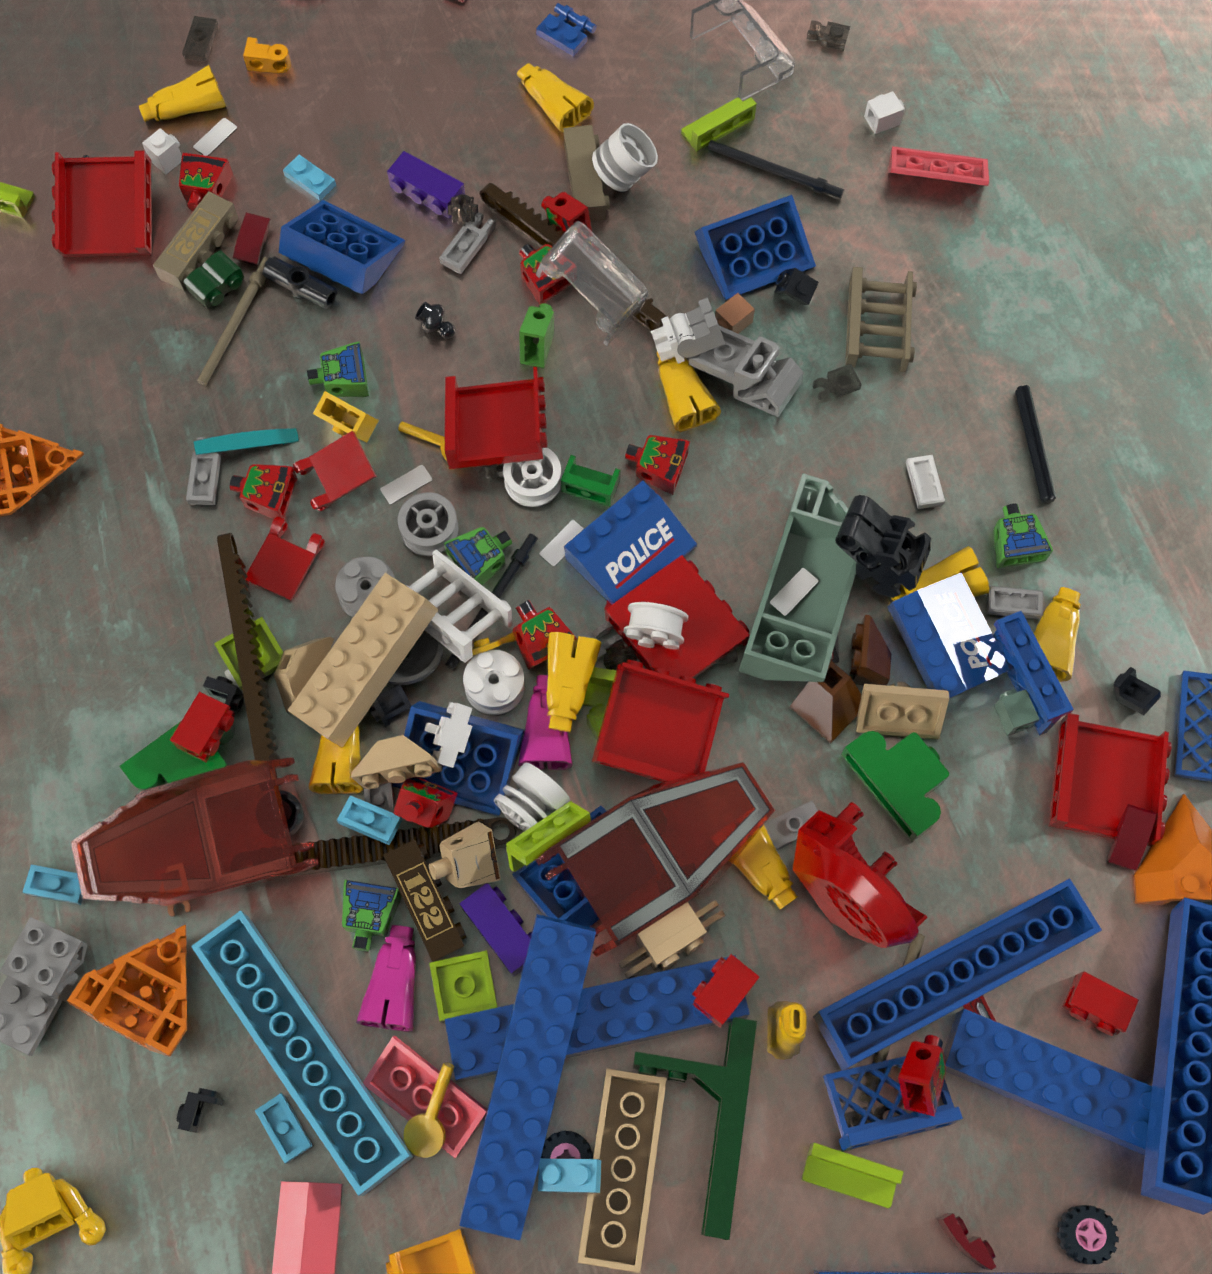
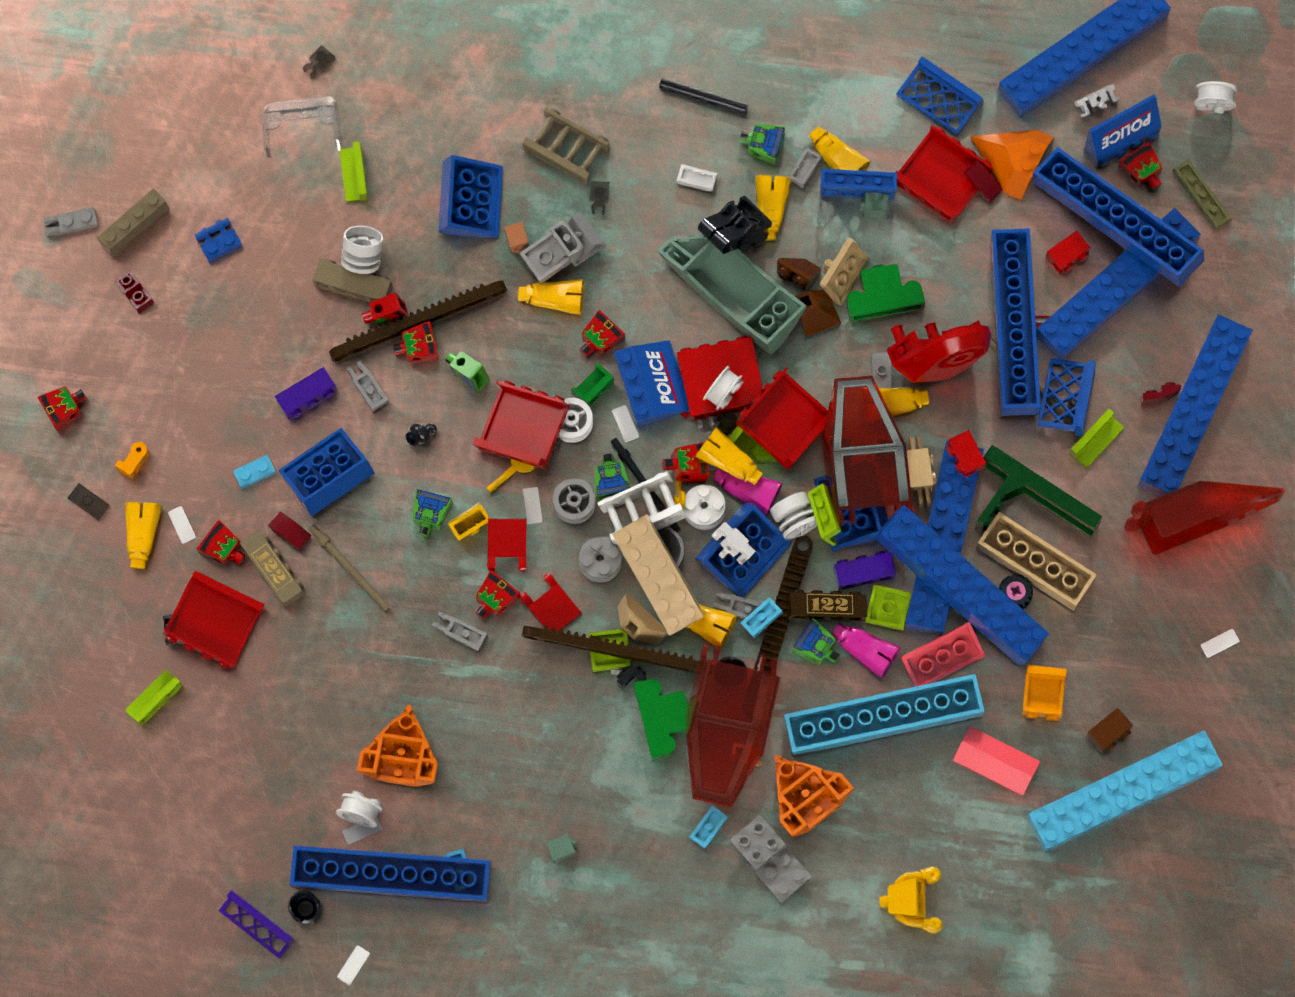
camera: 60 degrees left, 5 degrees up
white brick [142,128,182,175] -> none
red brick [170,691,235,762] -> none
black bracket [176,1088,224,1133] -> none
dark green brick [183,250,245,309] -> none
teal sticker [193,428,299,455] -> none
medium azure plate [255,1093,313,1164] -> none
black piece [262,256,338,309] -> none
tan slope [351,735,442,789] -> none
black bracket [369,685,412,727] -> none
red torso [393,777,458,828] -> none
yellow piece [404,1062,454,1158] -> none
tan torso [429,822,501,888] -> none
clear smoke gear [447,194,478,226] -> none
yellow piece [517,63,594,133] -> none
clear windscreen [536,221,649,346] -> none
medium azure plate [538,1158,601,1193] -> none
hips [651,297,726,364] -> none
black bar [708,140,845,199] -> none
yellow piece [767,1001,807,1060] -> none
white sticker [770,568,818,616] -> none
black bracket [774,268,819,305] -> none
white brick [864,91,905,134] -> none
blue slope [888,572,1010,698] -> none
coral slope [889,146,989,186] -> none
red torso [898,1035,946,1117] -> none
black wheel [1057,1205,1119,1265] -> none
black bracket [1114,667,1161,715] -> none

